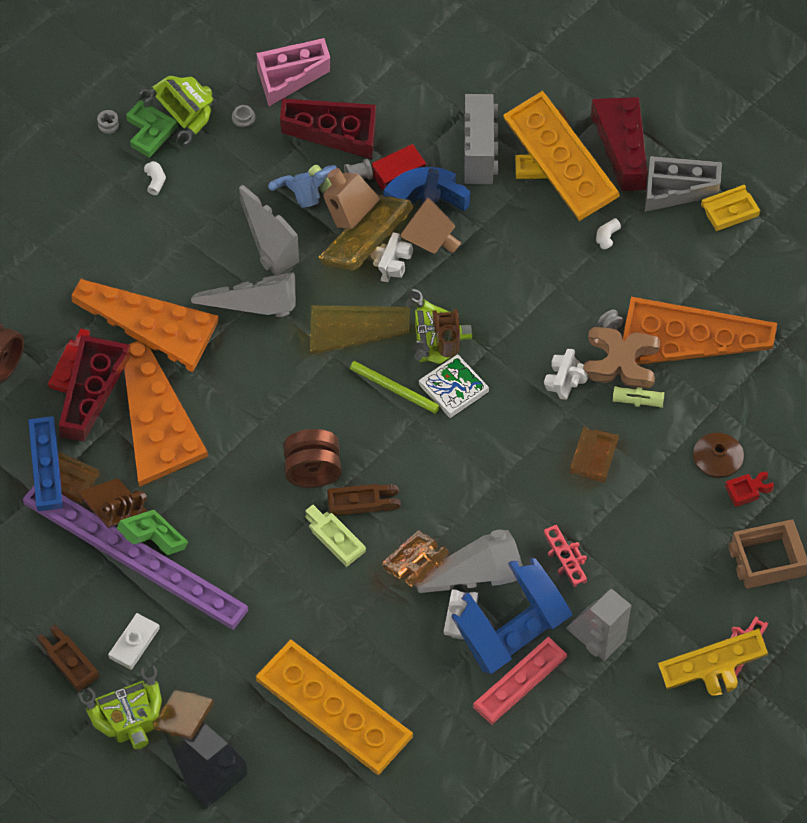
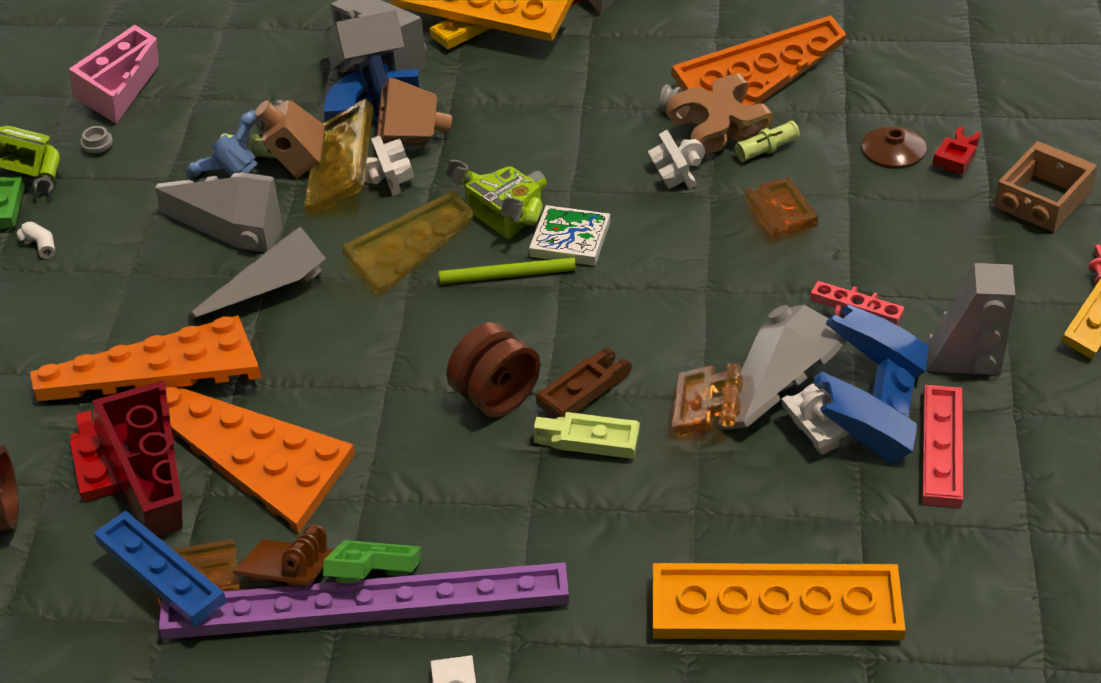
camera: 35 degrees left, 15 degrees down
dark red wedge [280,98,376,160] -> none
red hinge [371,144,426,190] -> none
reddish brown piece [432,309,460,357] -> none
white arm [596,218,621,250] -> none
none -> light grey wedge [323,10,405,74]

